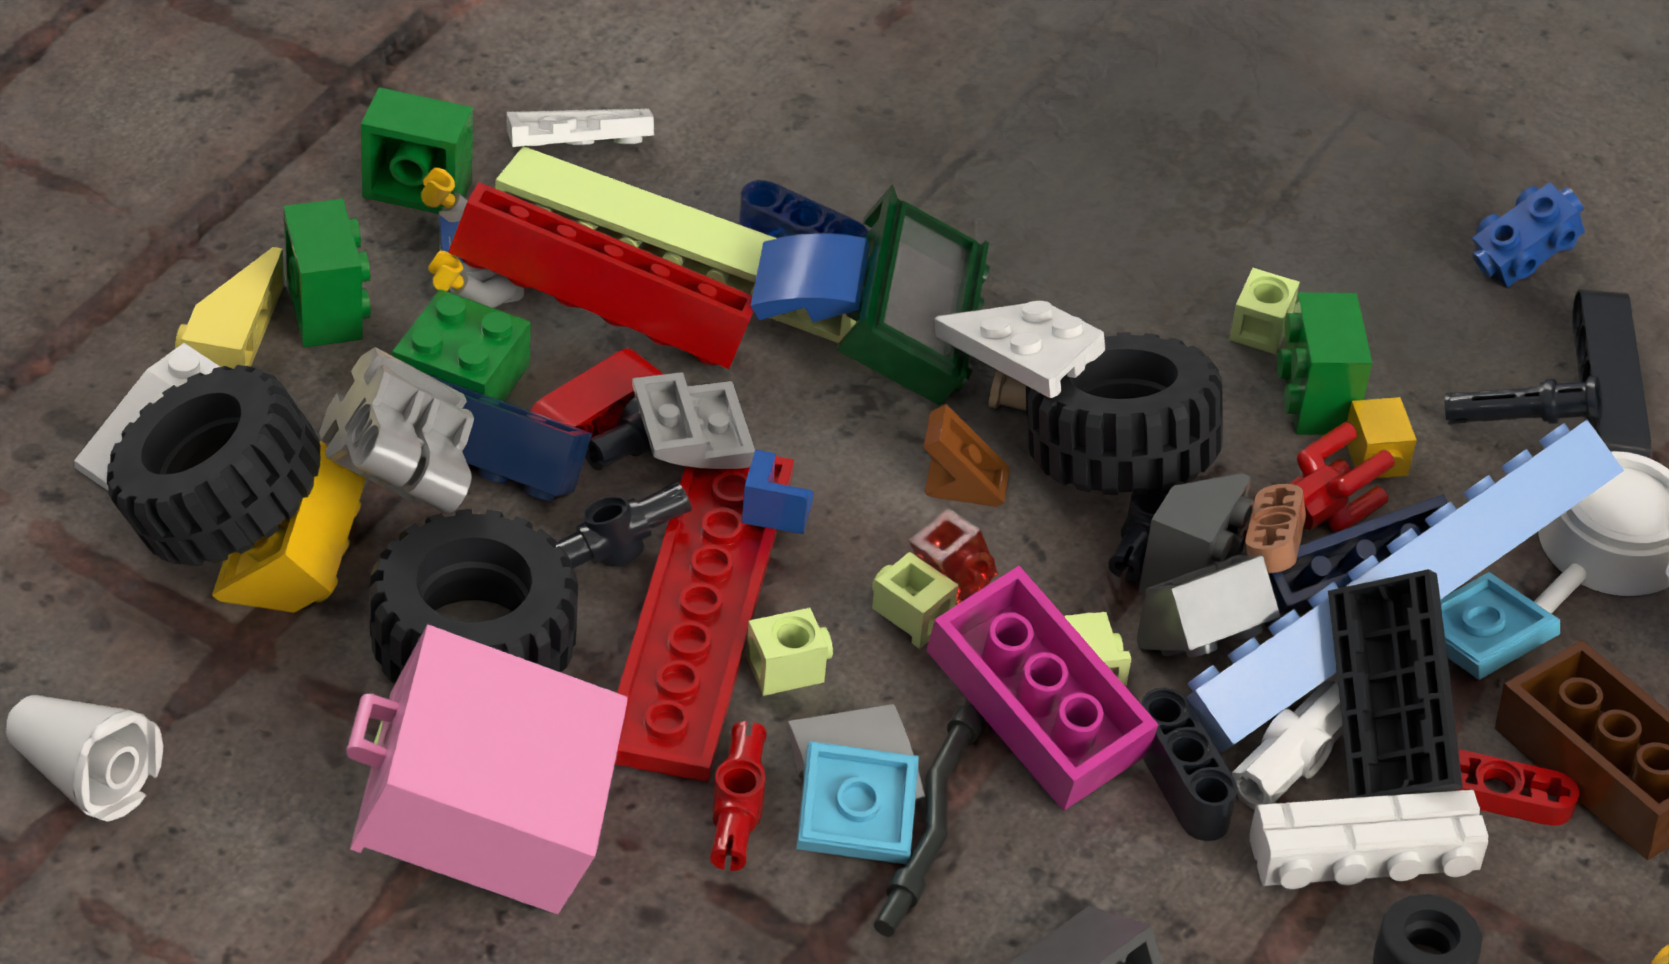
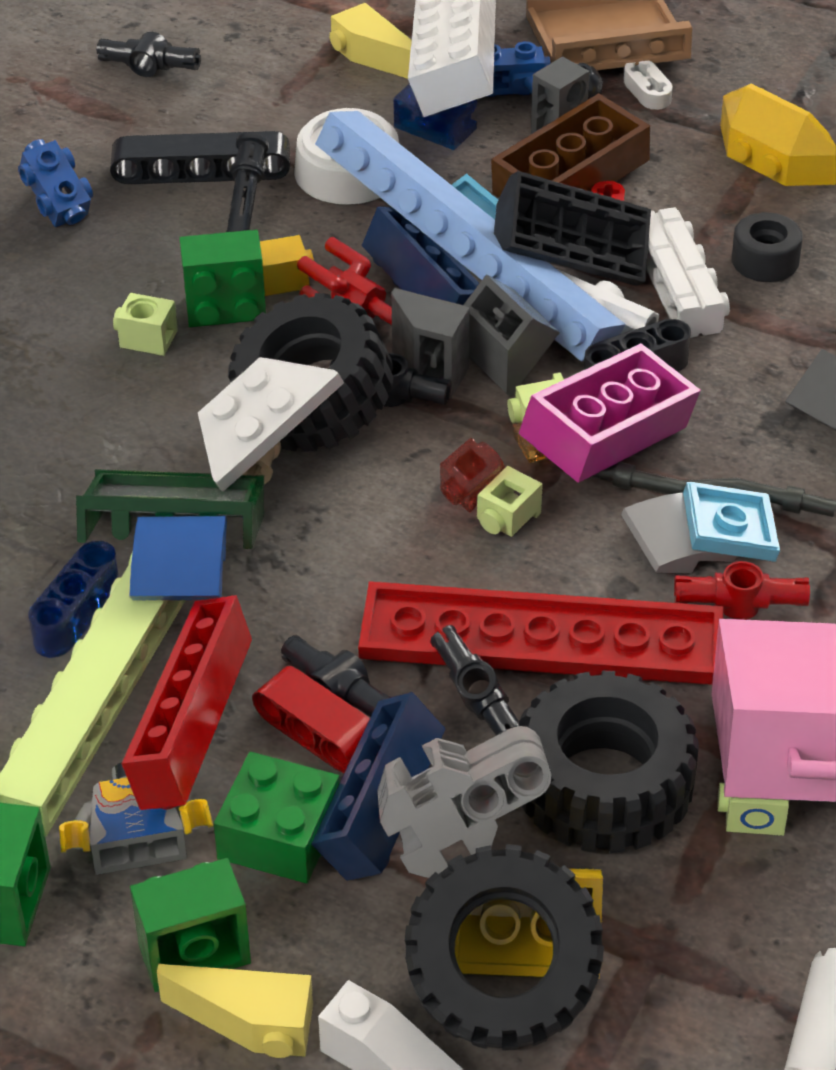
camera: 90 degrees left, 0 degrees up
light grey slope [632,372,755,469] -> none
blue panel [742,450,813,534] -> none
yellowish green brick [746,608,833,696] -> none
dark orange slope [924,404,1010,507] -> none
nougat beam [1245,484,1306,573] -> none

